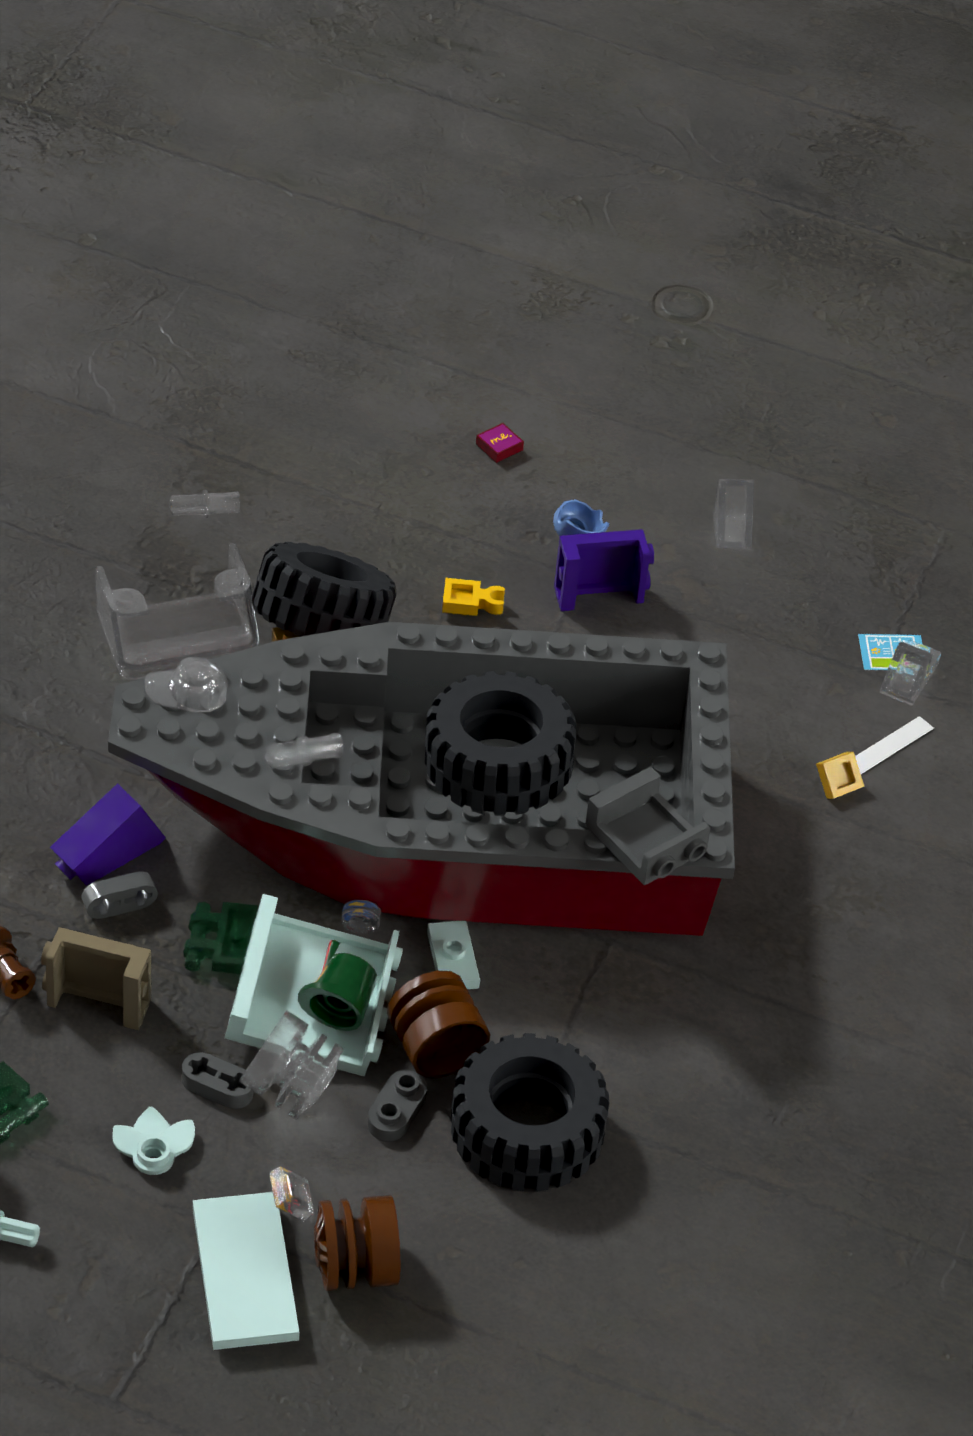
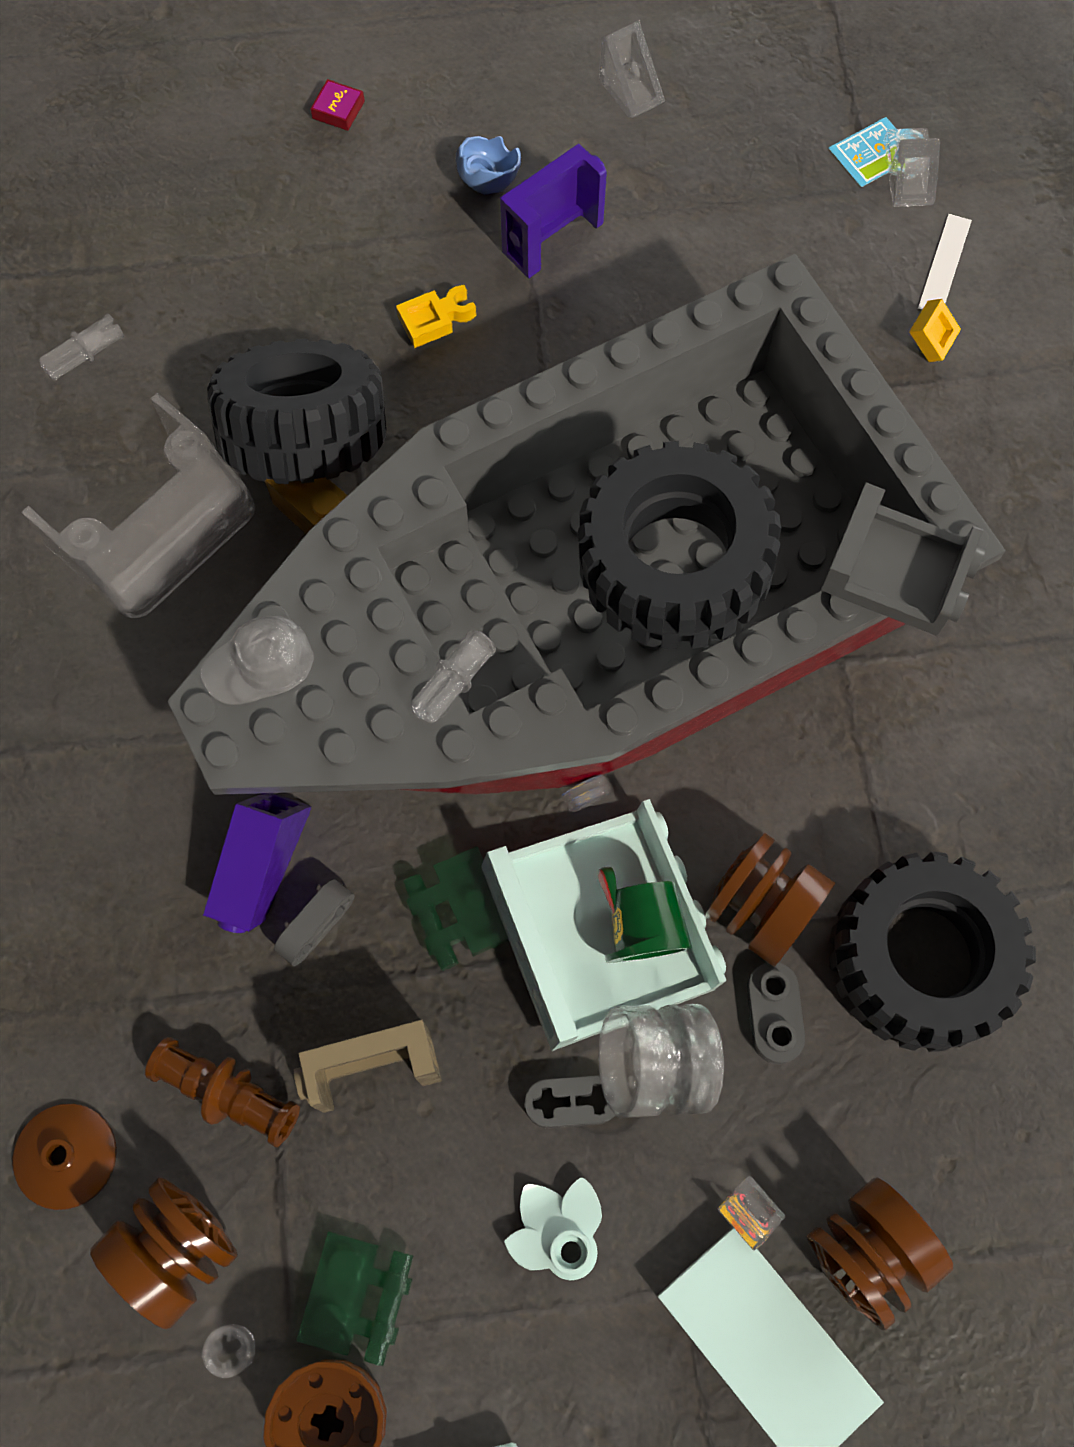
camera: 25 degrees left, 25 degrees up
light aqua plate [427,921,480,989] -> none

